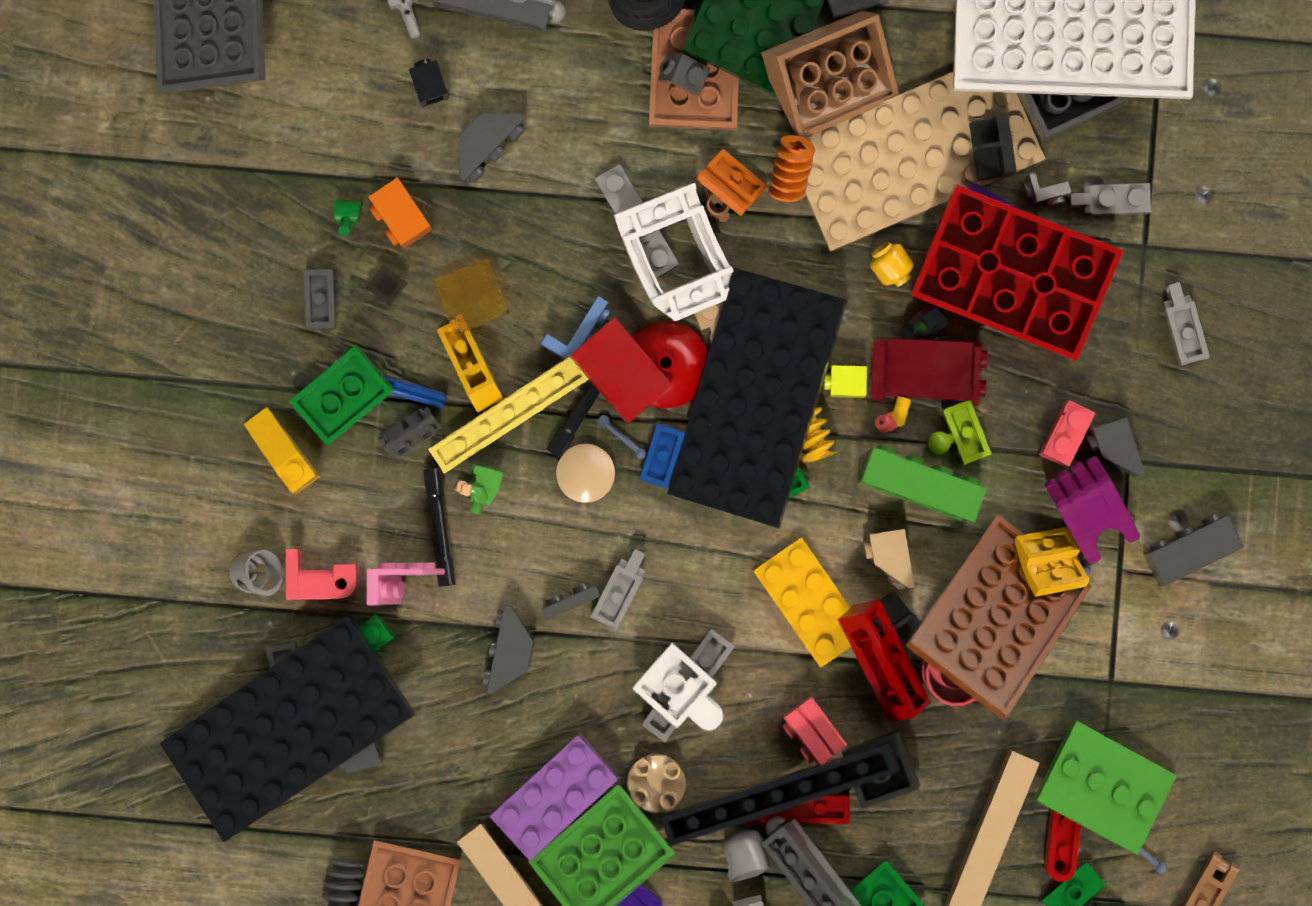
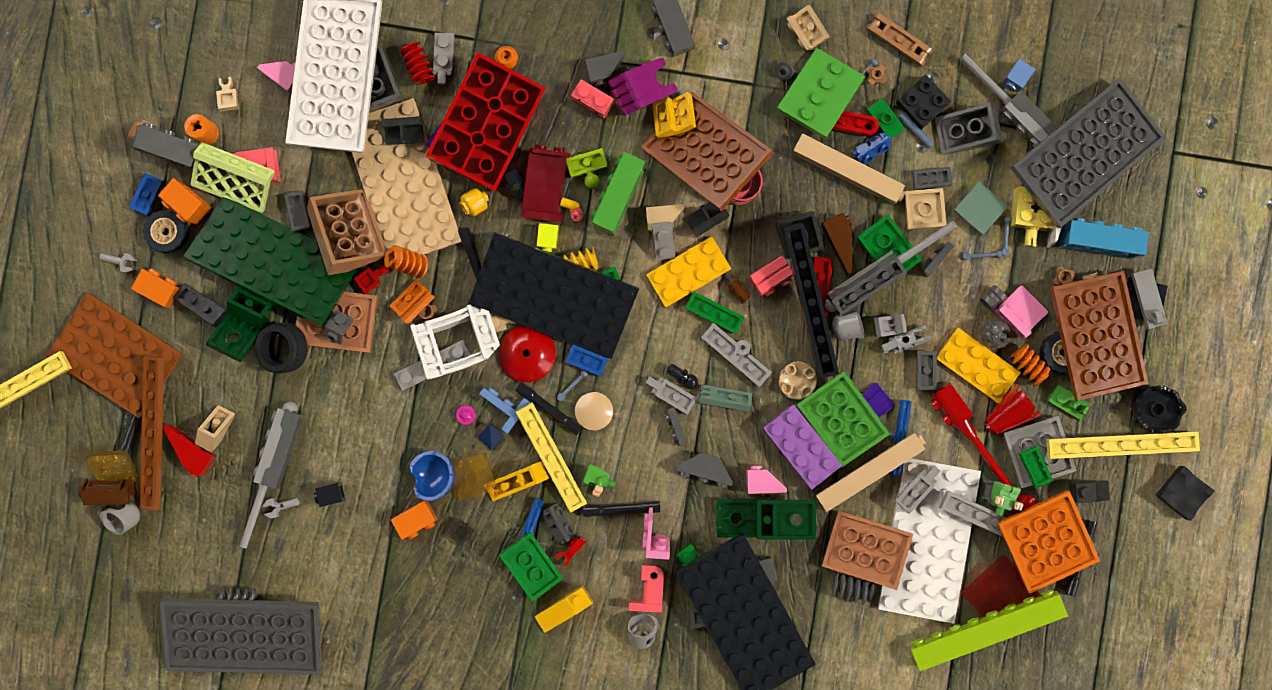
camera: 85 degrees left, 0 degrees up
dark grey plate [303,269,336,330] -> none
green piece [334,199,363,236] -> none
dark grey slope [459,114,527,185] -> none
red tile [569,317,672,424] -> none
white brick [632,643,723,730] -> none
red brick [838,599,931,722] -> none
light grey bracket [1023,172,1071,207] -> none
light grey hinge [1163,282,1210,366] -> none
none -> red plate [354,264,390,294]
none -> red piece [400,42,435,85]
none -> blue cylinder [410,451,455,501]
none -> dark pink tile [456,405,476,425]
none -> black piece [458,228,482,281]
none -> dark blue slope [478,423,505,450]
none -> orange plate [494,46,518,68]
none -> red plate [555,536,587,566]
none -> light grey plate [652,222,675,260]
none -> black axle [666,364,698,389]
none -> green plate [685,291,745,334]
none -> sand green hinge [699,385,752,412]
none -> dark green bracket [716,498,816,540]
none -> reddish brown pin [728,279,751,304]
none -> bright pink slope [746,466,787,494]
none -> dark grey plate [775,59,796,80]
none -> tan bracket [787,5,830,50]
none -> reddish brown slope [821,213,852,276]
none -> blue hinge [852,132,891,164]
none -> medium nougat plate [867,65,887,85]

